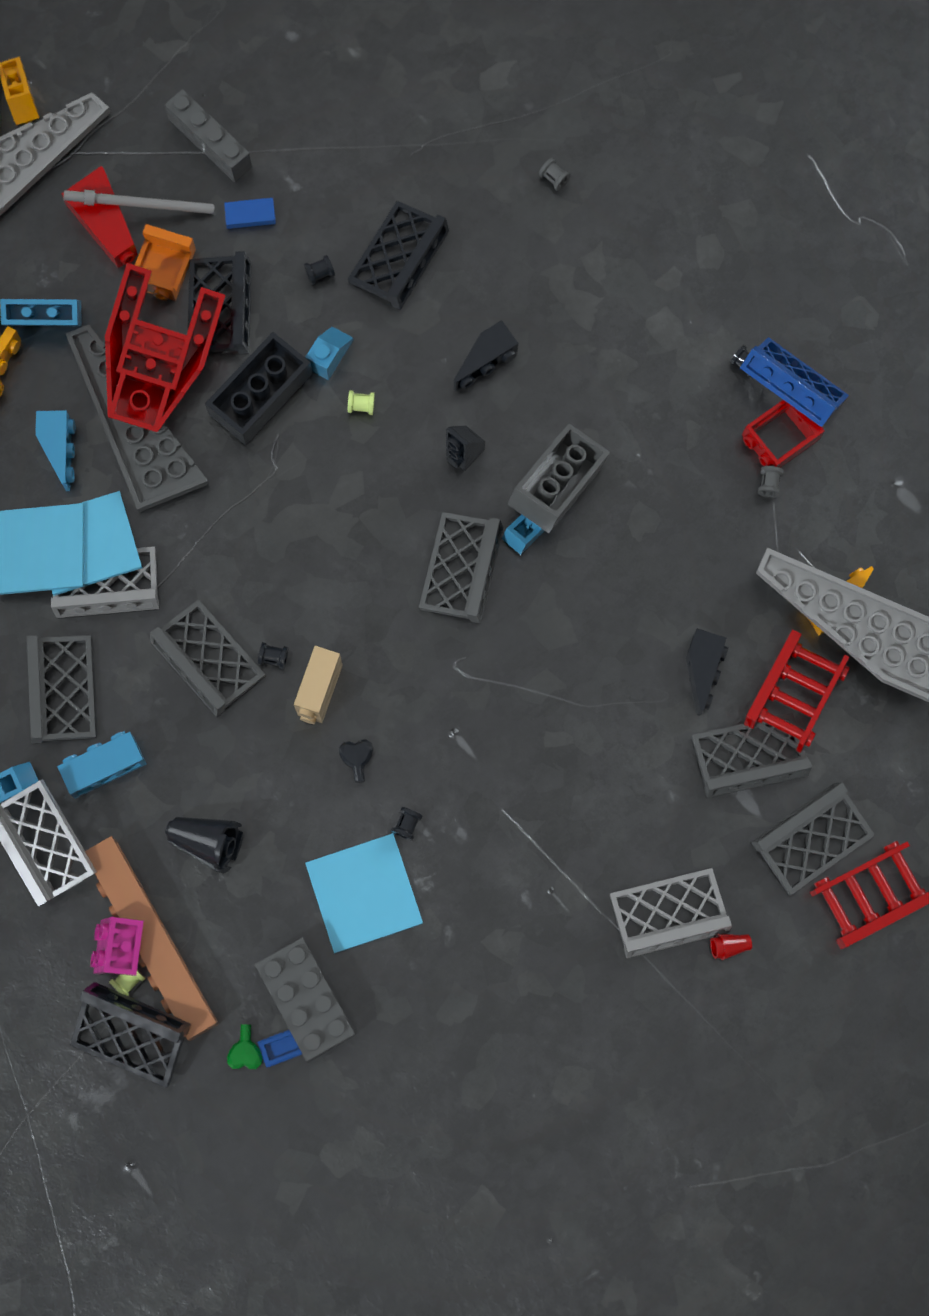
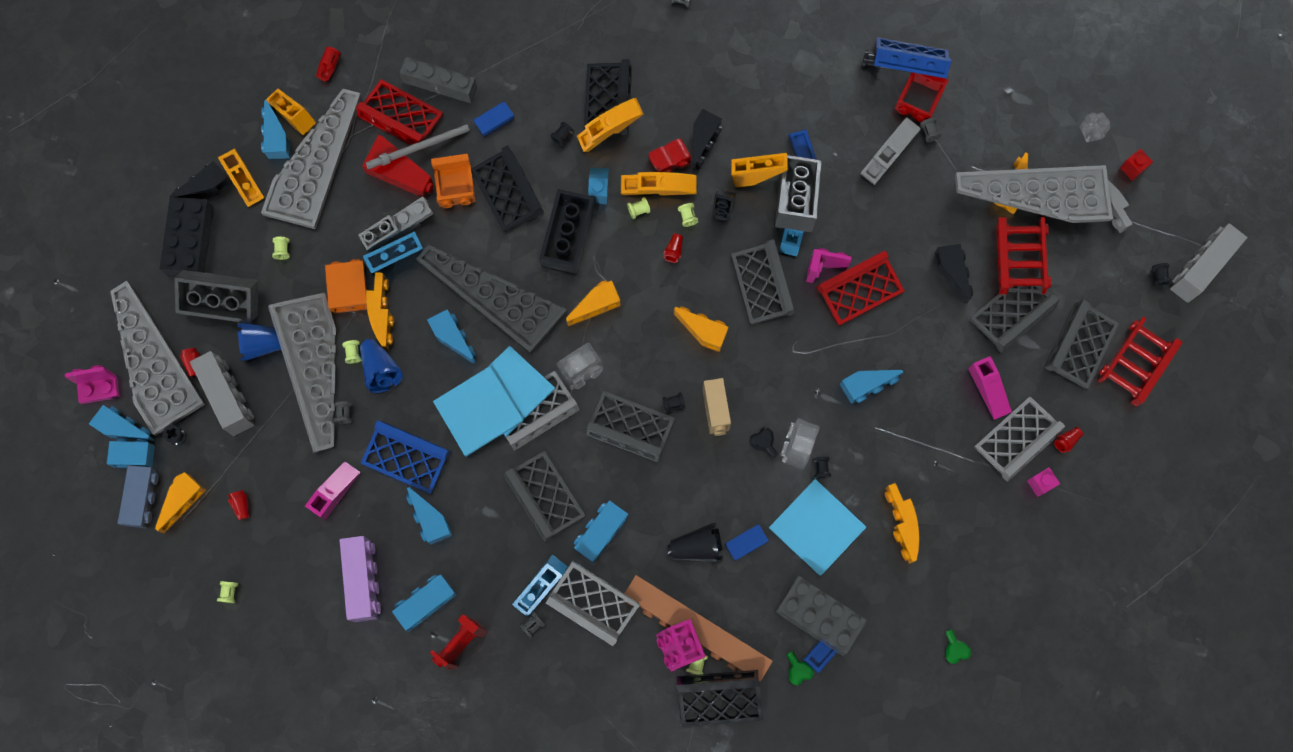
camera: 25 degrees left, 0 degrees up
red wedge [105,263,225,433] -> none
none -> red hinge [316,46,341,82]
none -> red fence [356,79,443,145]
none -> light grey slope [358,197,434,251]
none -> clear brick [556,342,603,390]
none -> light orange slope [566,280,621,327]
none -> light orange slope [577,98,644,152]
none -> light orange slope [621,172,697,196]
none -> red brick [648,138,691,173]
none -> red cone [663,234,683,263]
none -> light orange slope [674,307,729,352]
none -> yellowish green bush [678,203,698,227]
none -> blue tile [725,524,769,561]
none -> light orange slope [731,153,788,187]
none -> clear brick [780,419,820,469]
none -> blue tile [788,129,817,160]
none -> dark pink bracket [806,248,852,283]
none -> red fence [816,250,905,326]
none -> dark azure slope [839,370,903,404]
none -> light grey slope [860,117,921,185]
none -> light orange slope [885,483,919,564]
none -> green rock [945,629,972,664]
none -> dark pink slope [968,356,1012,420]
none -> dark pink brick [1027,467,1060,497]

